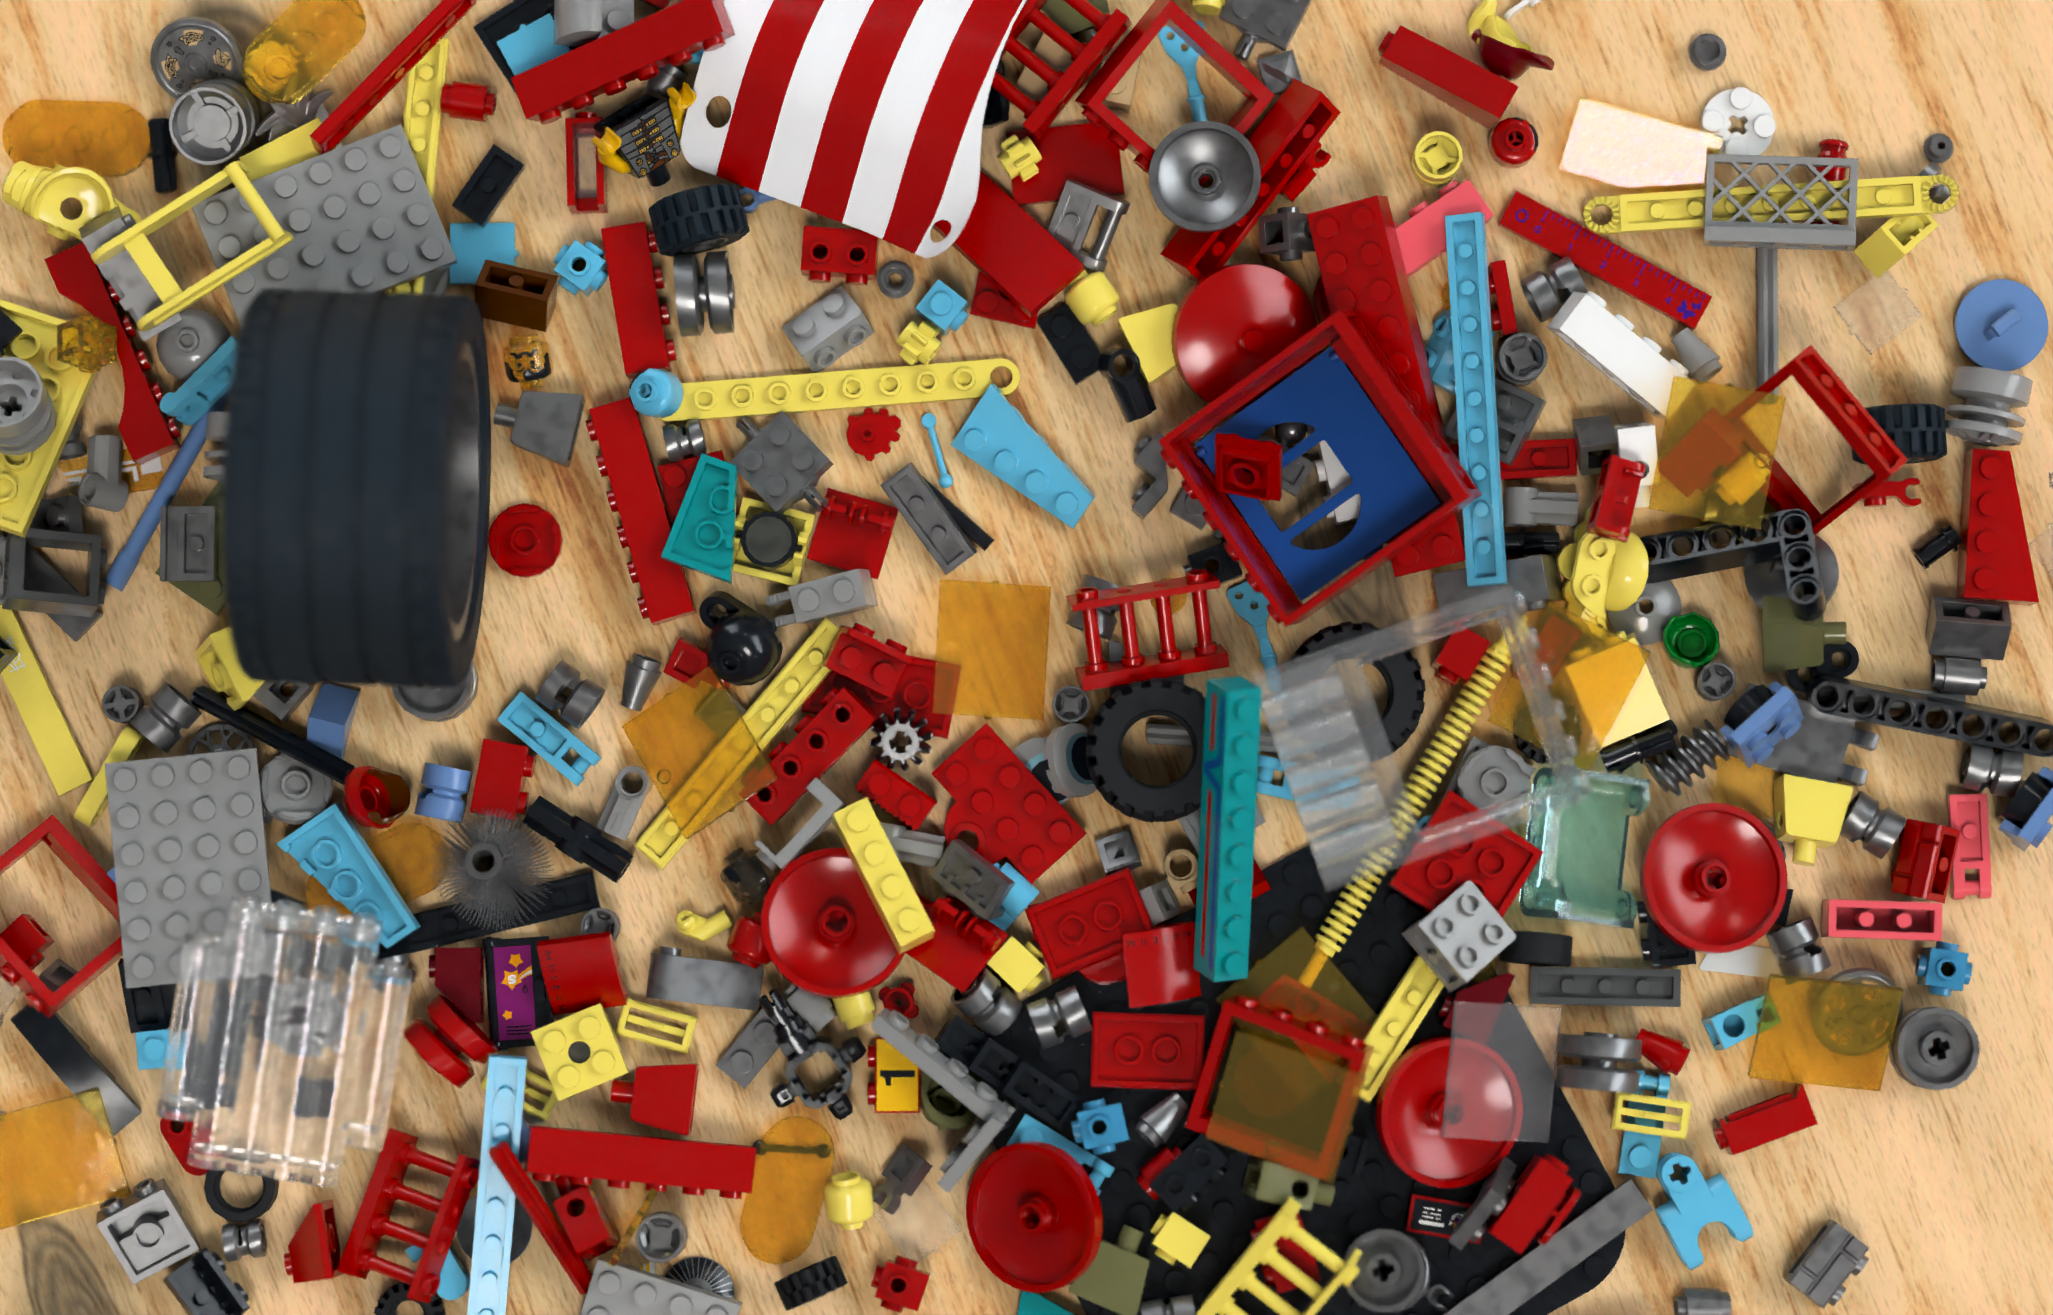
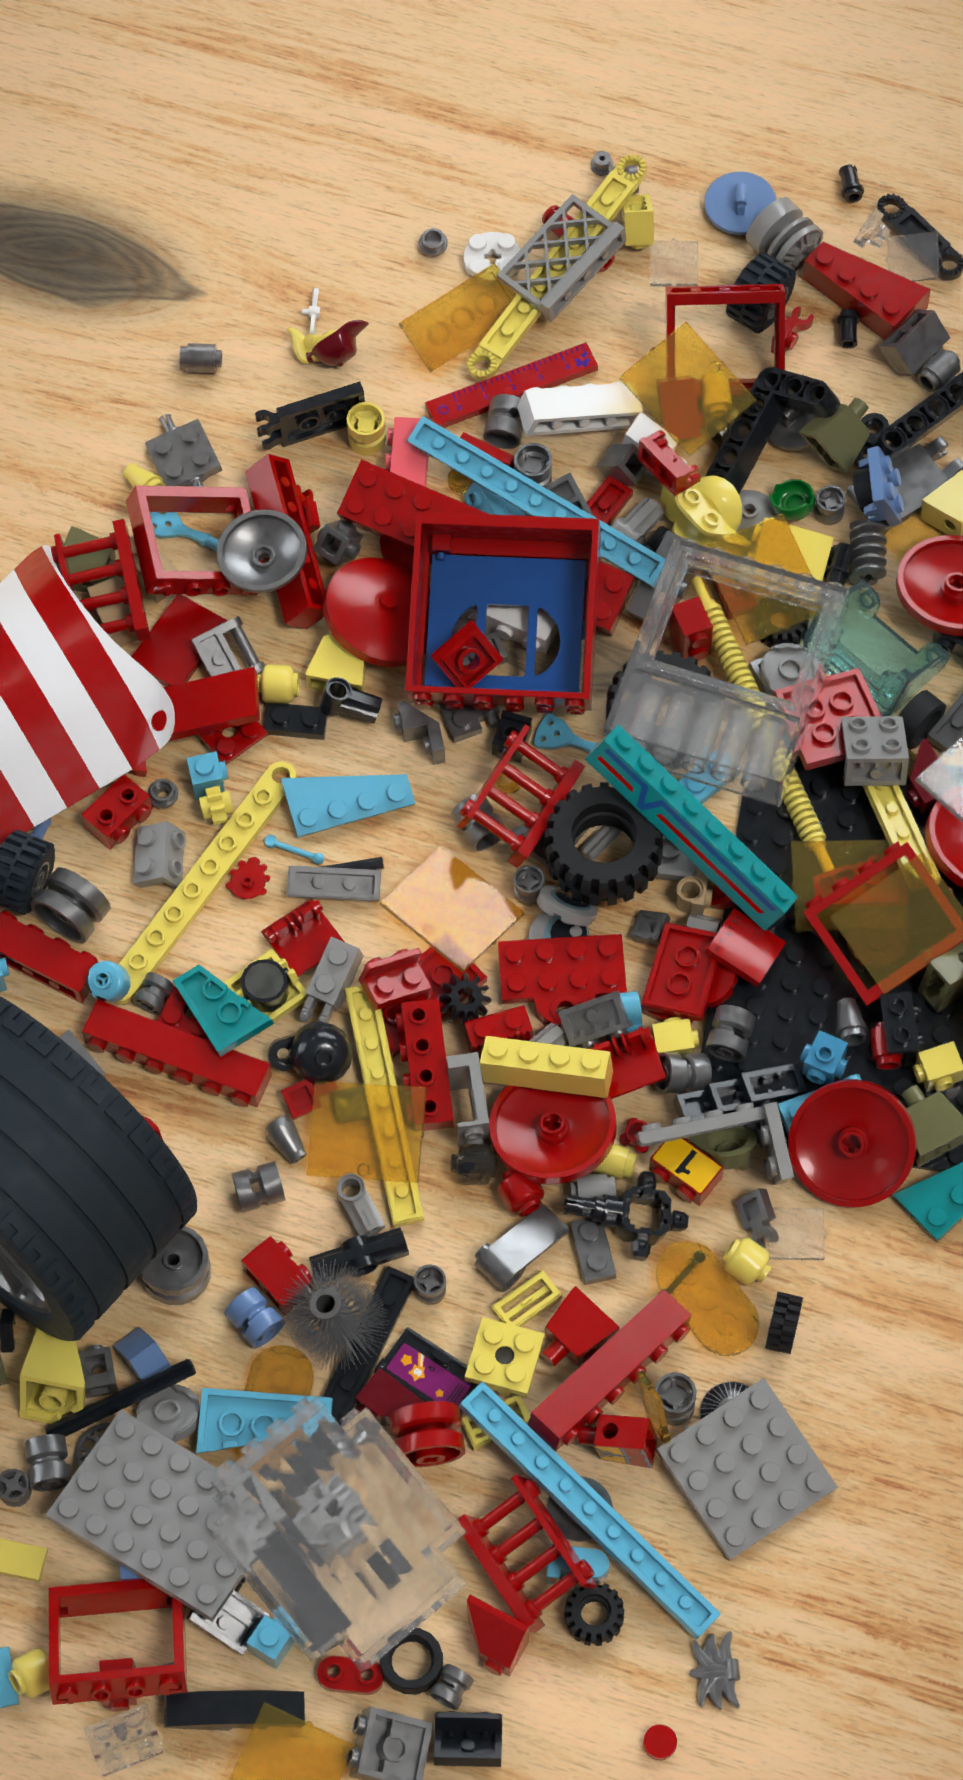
camera: 55 degrees left, 20 degrees down
light yellow beam [74,725,146,828] -> none
red piece [344,766,410,829] -> none
red axle [489,1141,592,1295] -> none
medium azure plate [497,691,601,787] -> none
red slope [537,931,628,1015] -> none
light yellow arm [675,910,733,942] -> none
flat silver plate [729,411,833,515] -> none
red brick [871,1255,930,1313] -> none
light yellow gear [996,134,1042,182] -> none
red tile [1090,1012,1205,1090] -> none
flat silver tile [1257,50,1303,95] -> none
red slope [1378,25,1518,131] -> none
red head [1488,117,1539,169] -> none
light grey cone [1671,328,1723,385] -> none
light grey axle [1756,248,1779,404] -> none
none -> black tile [255,381,365,450]

